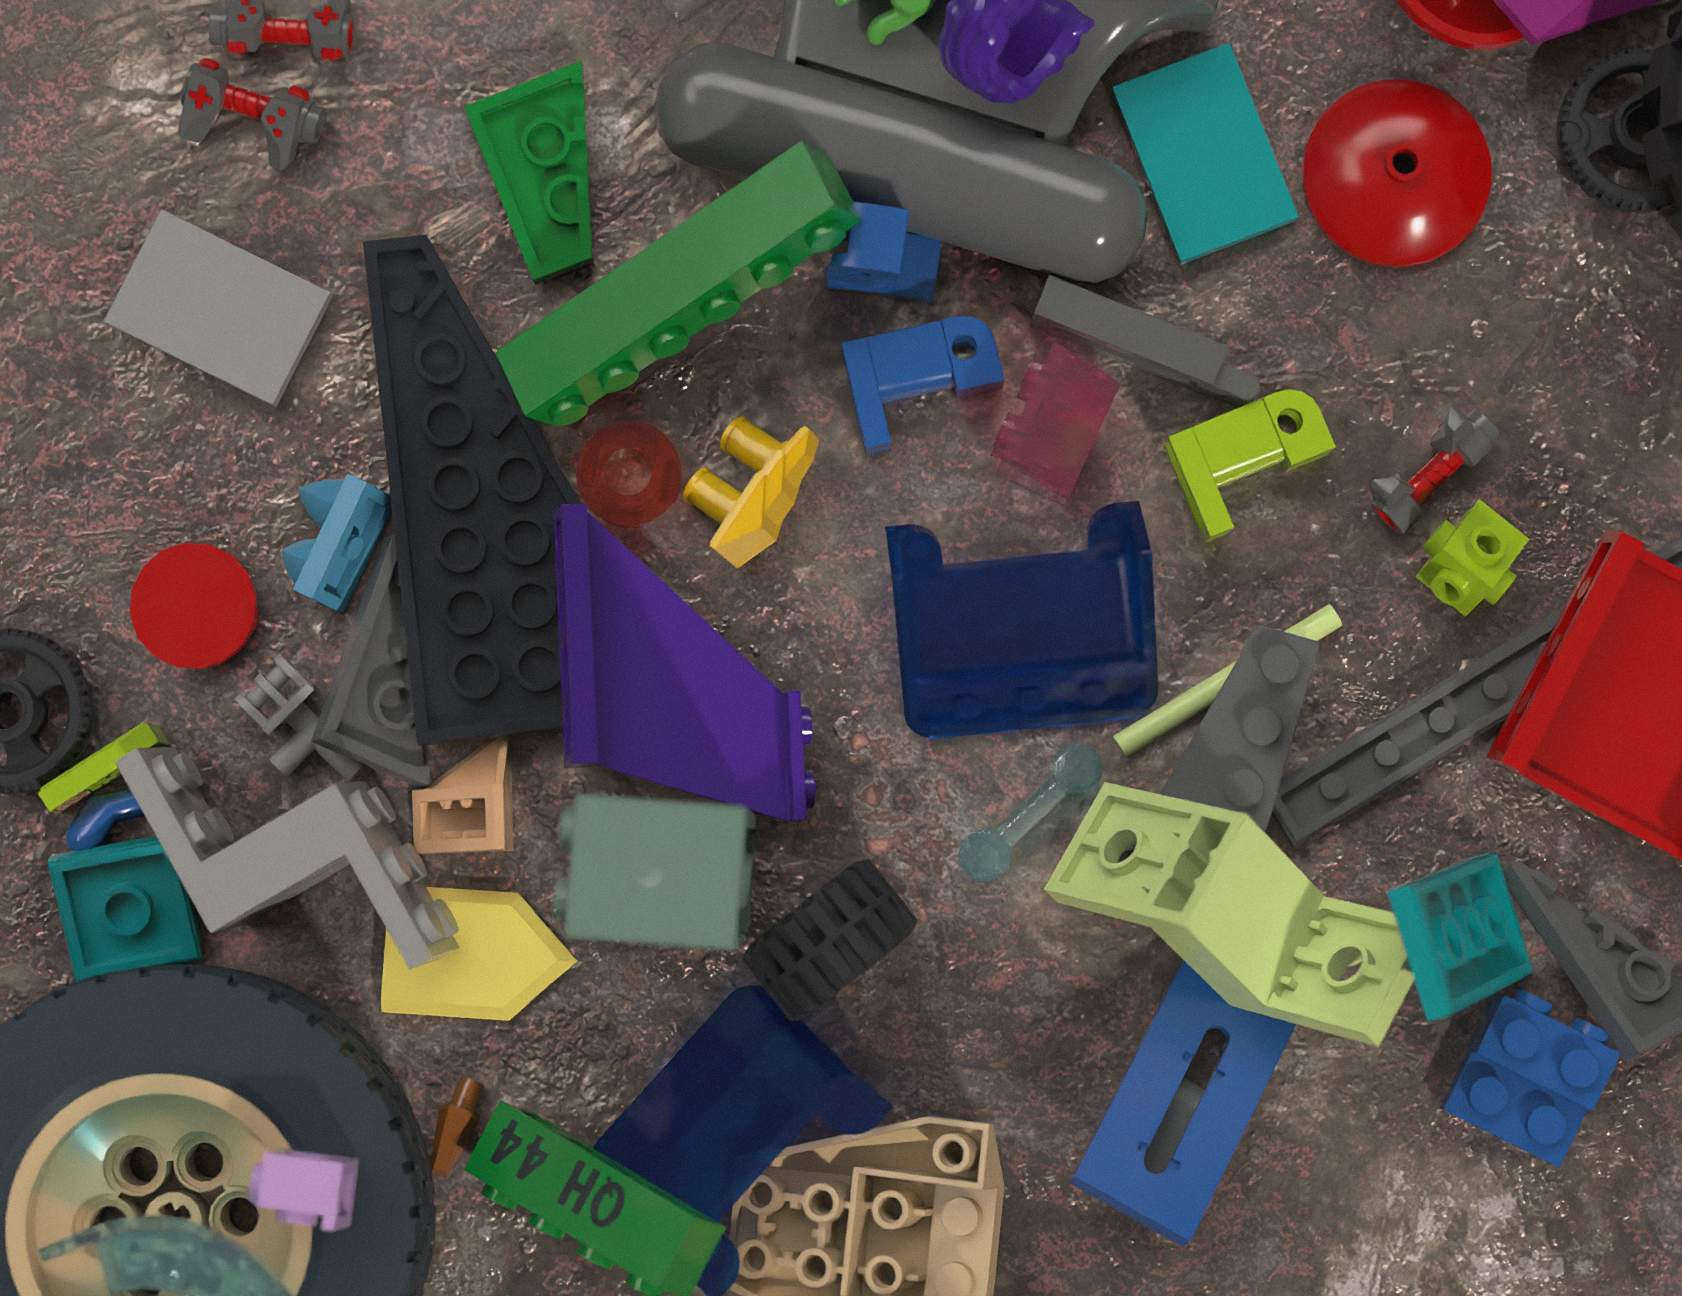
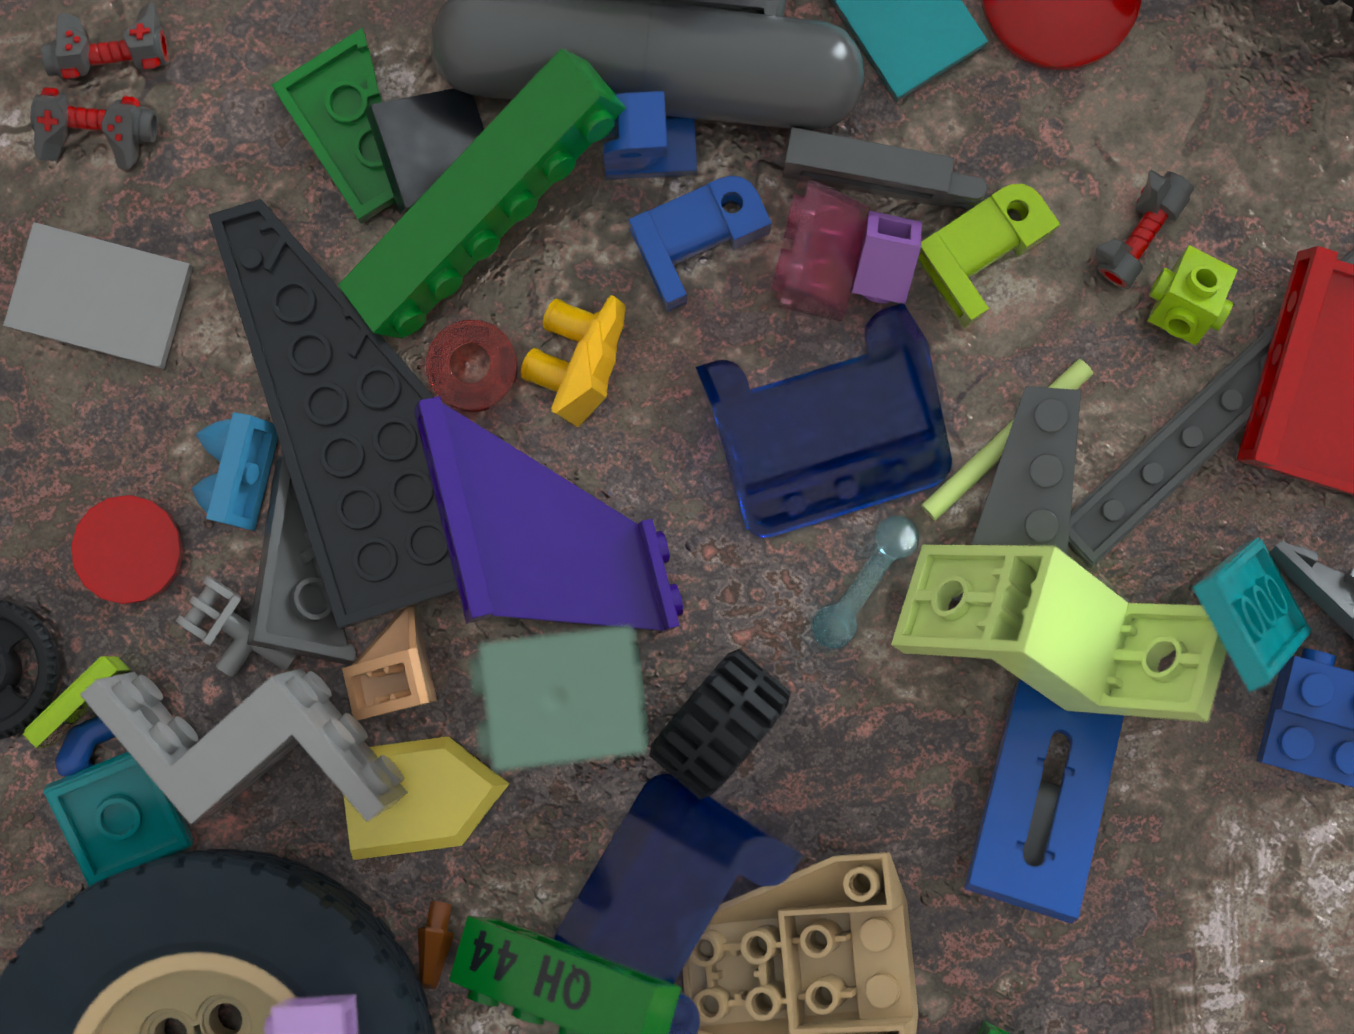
camera: 15 degrees left, 0 degrees up
none -> black tile [365,88,484,214]
none -> medium lavender brick [852,211,922,304]

